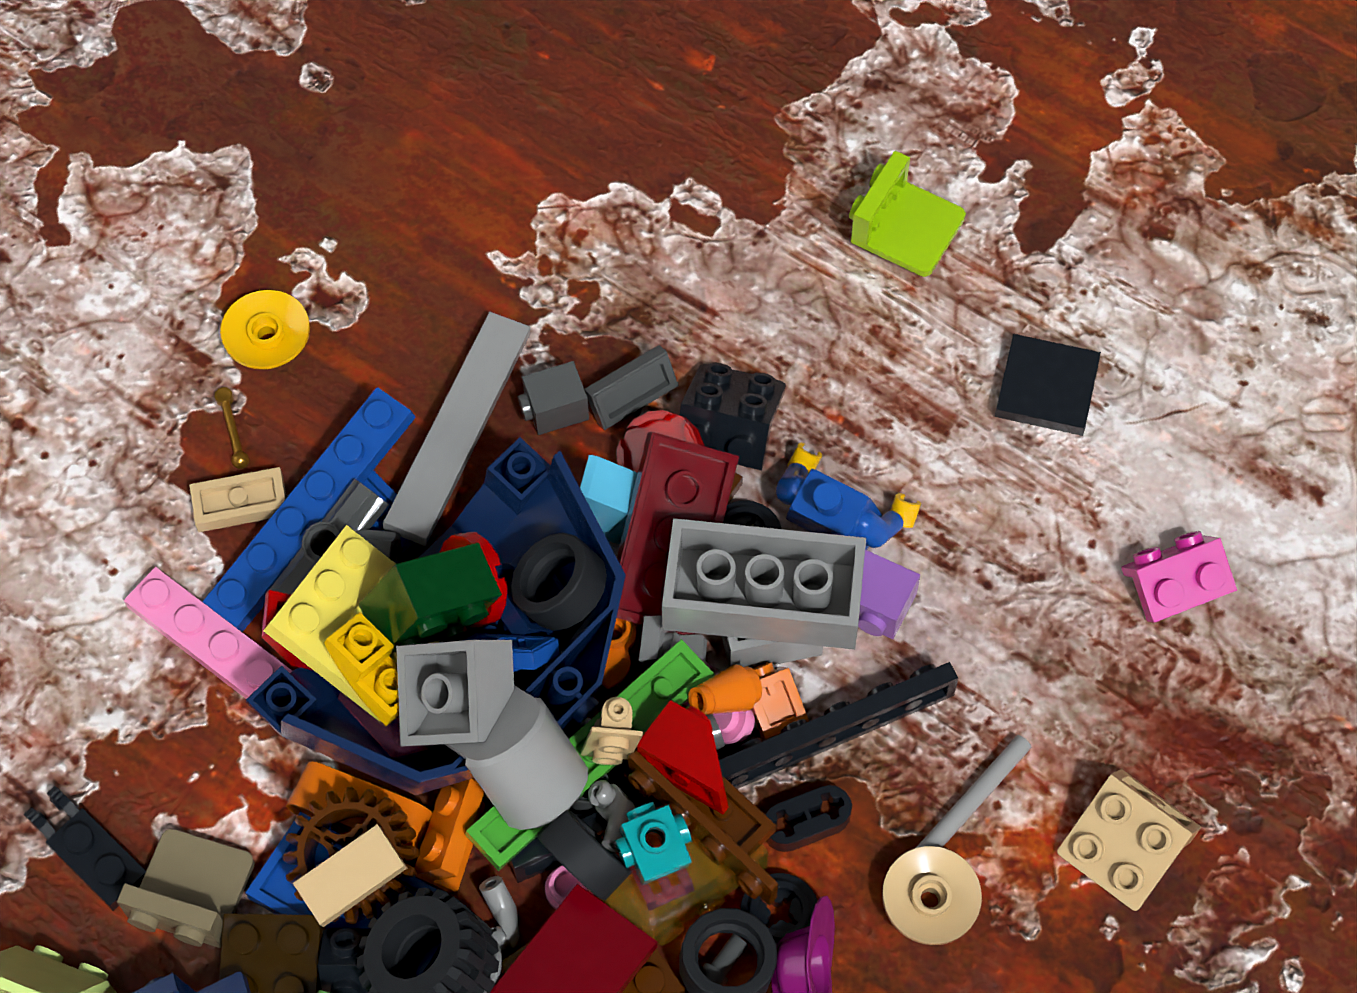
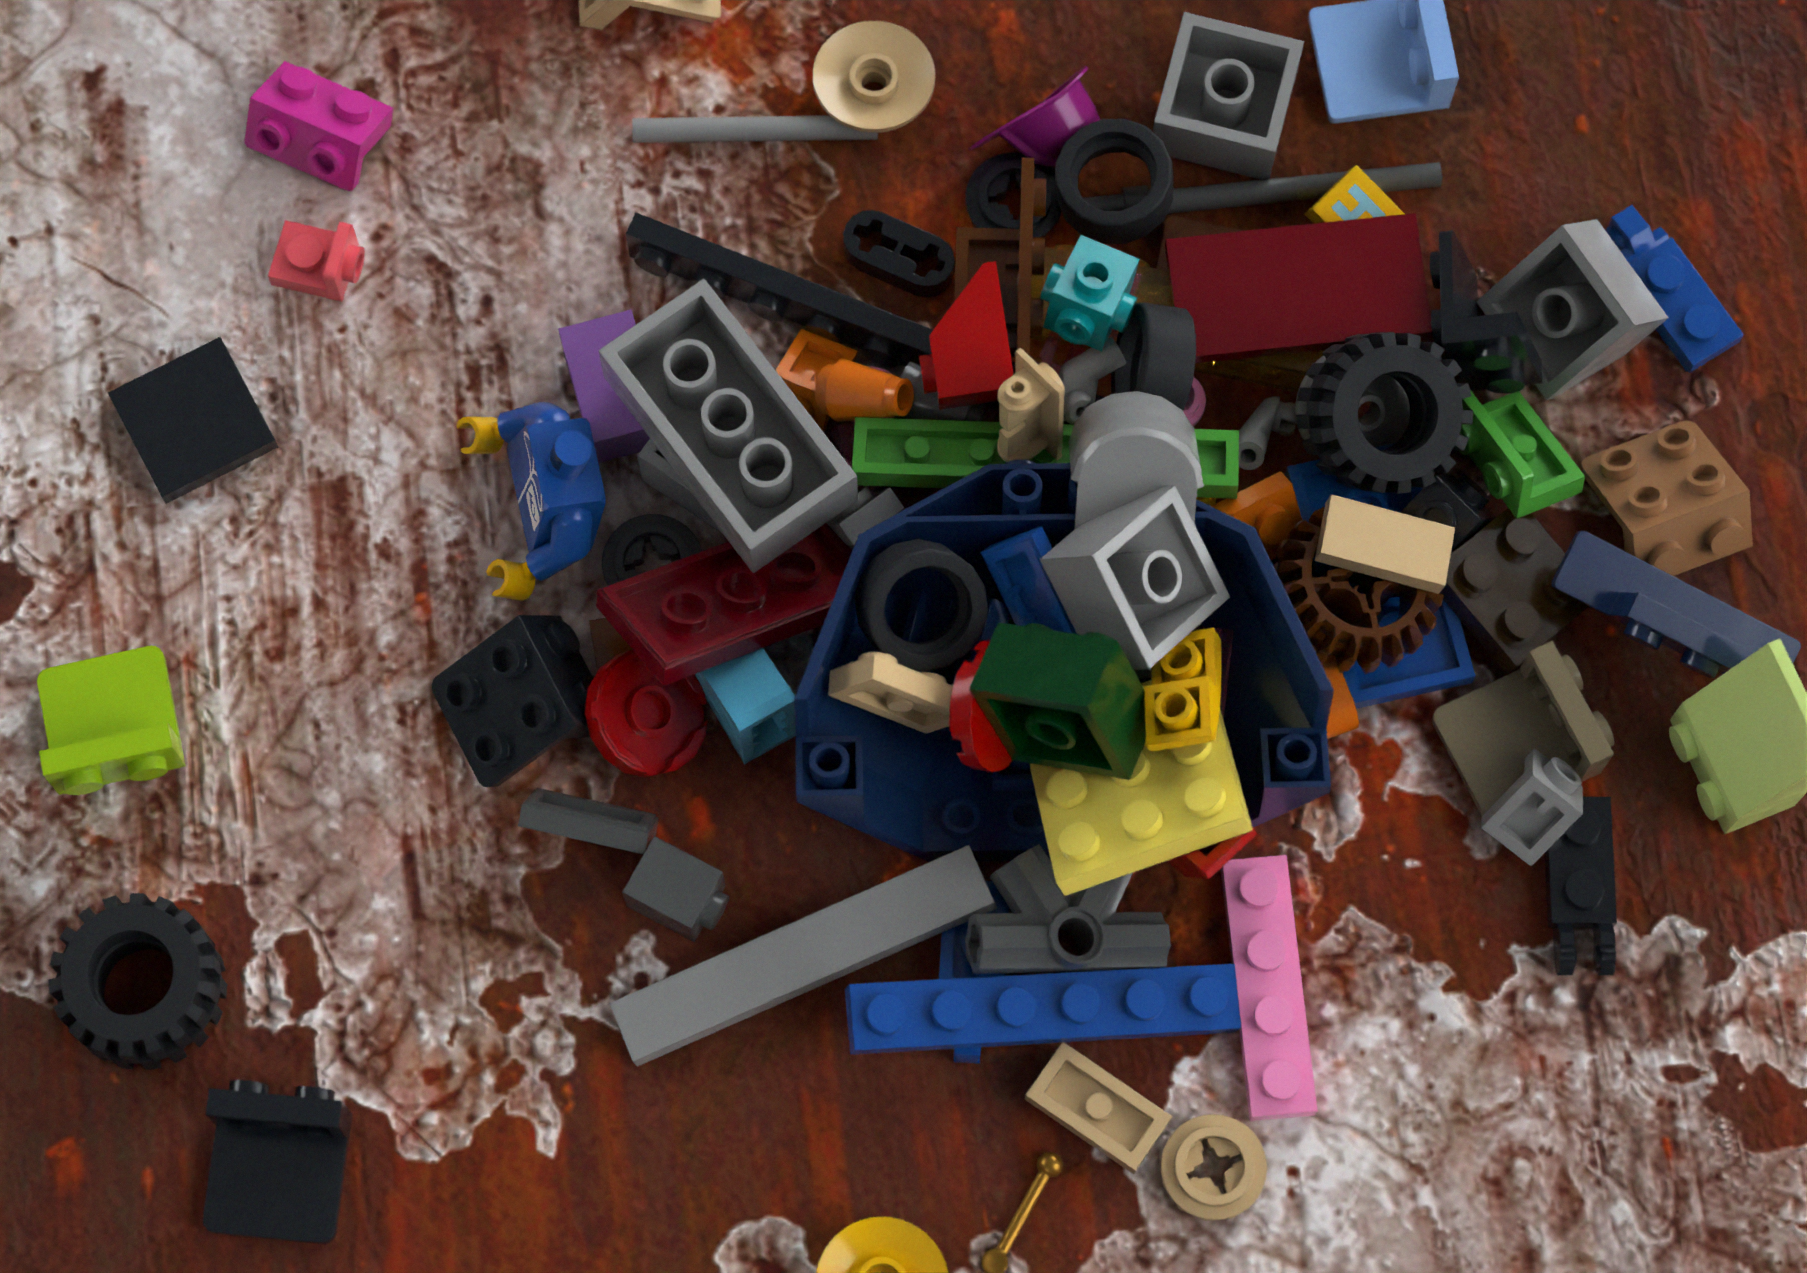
camera: 135 degrees left, 10 degrees up
none -> black tyre [48,893,227,1070]
none -> black bracket [203,1080,353,1244]
none -> coral bracket [268,220,365,302]
none -> tan plate [828,652,953,734]
none -> tan gear [1161,1114,1267,1221]
none -> light grey bracket [1481,749,1583,866]

